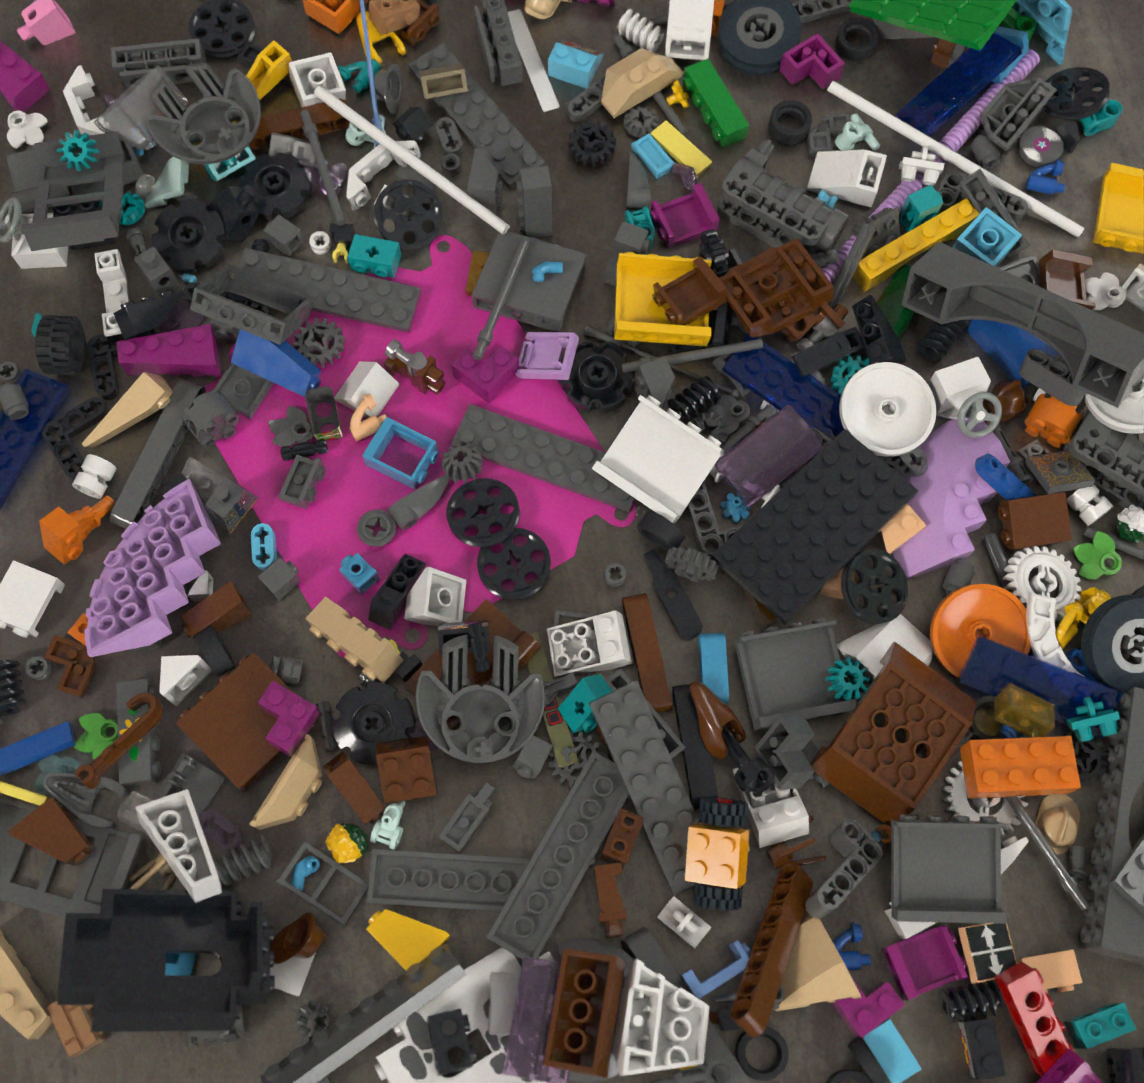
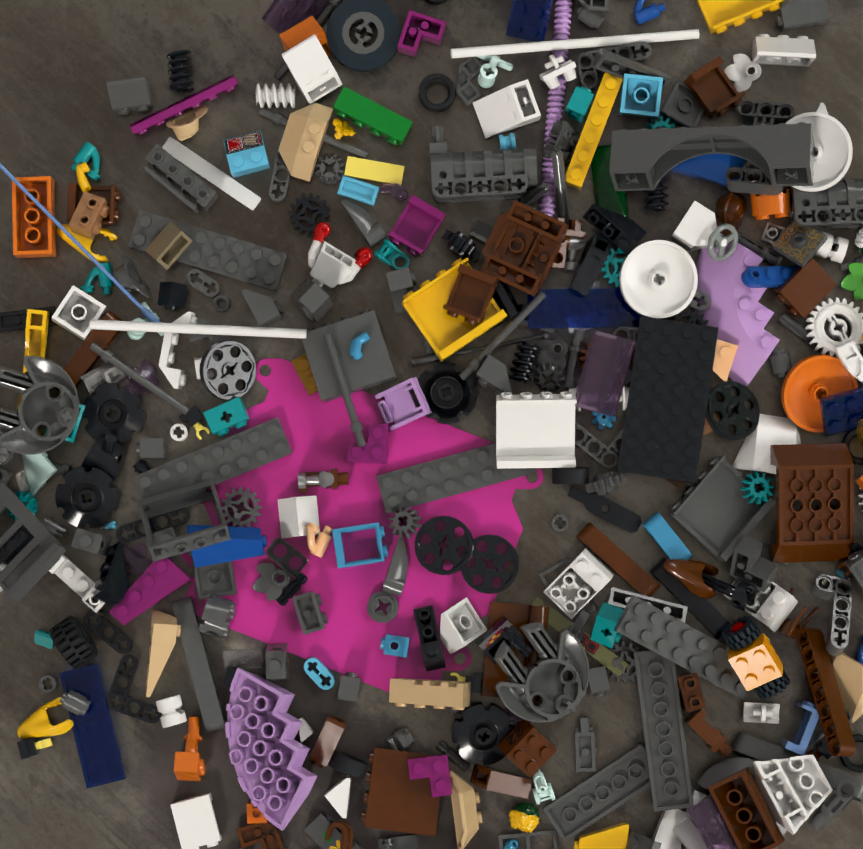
camera: 30 degrees left, 15 degrees up
none -> white torso [308,222,373,288]

